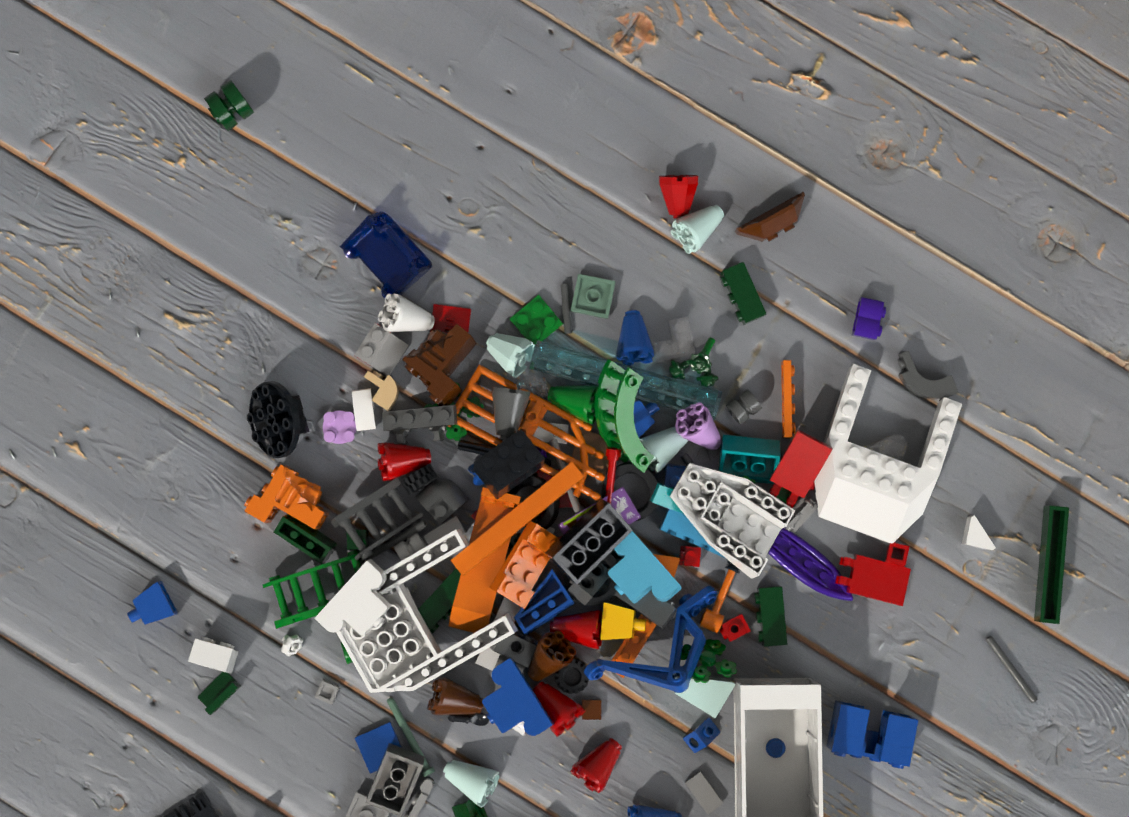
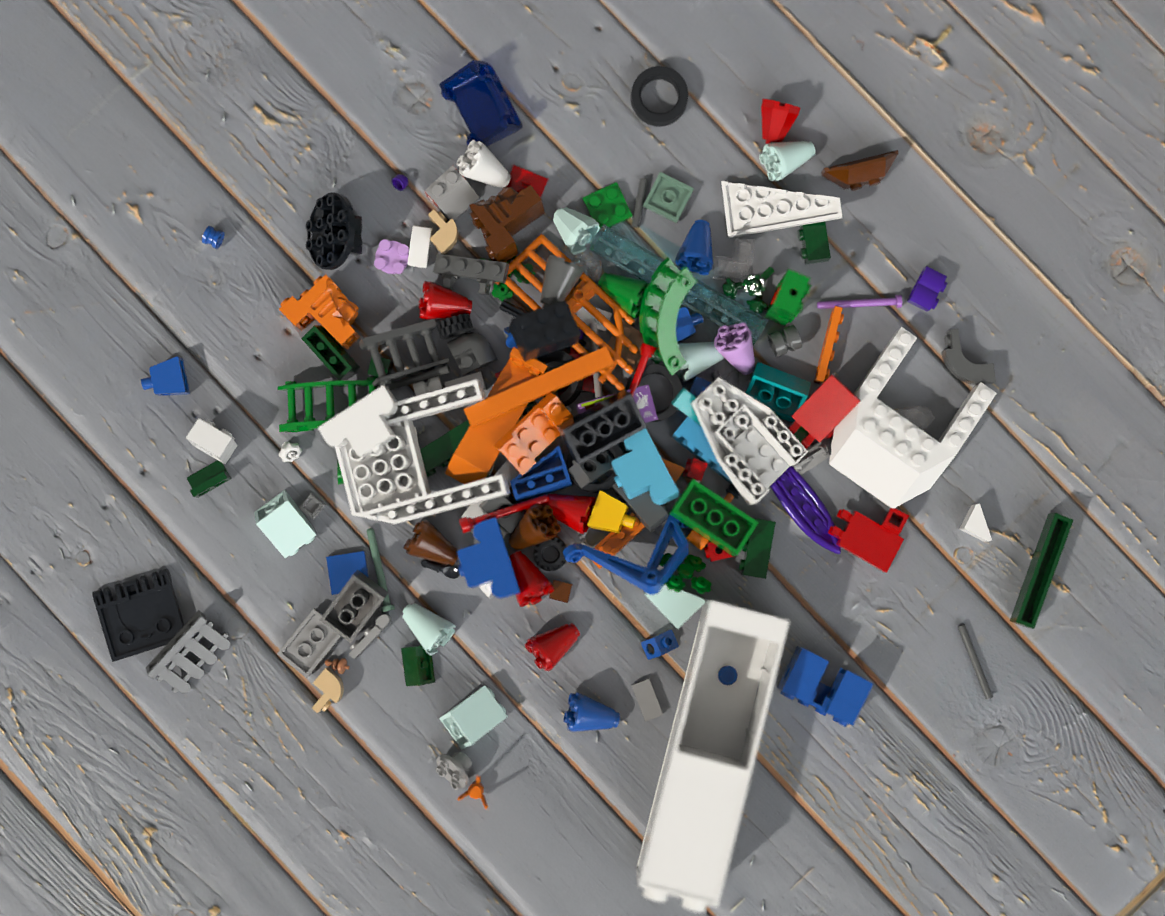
camera: 10 degrees right, 0 degrees up
none -> blue wheel [202,226,225,249]
none -> light aqua slope [254,490,316,558]
none -> dark purple hinge [392,174,409,191]
none -> red piece [459,495,550,534]
none -> black tyre [631,66,688,127]
none -> green brick [669,479,759,557]
none -> white wing [721,181,843,238]
none -> green brick [764,269,811,326]
none -> medium lavender bar [817,294,902,309]

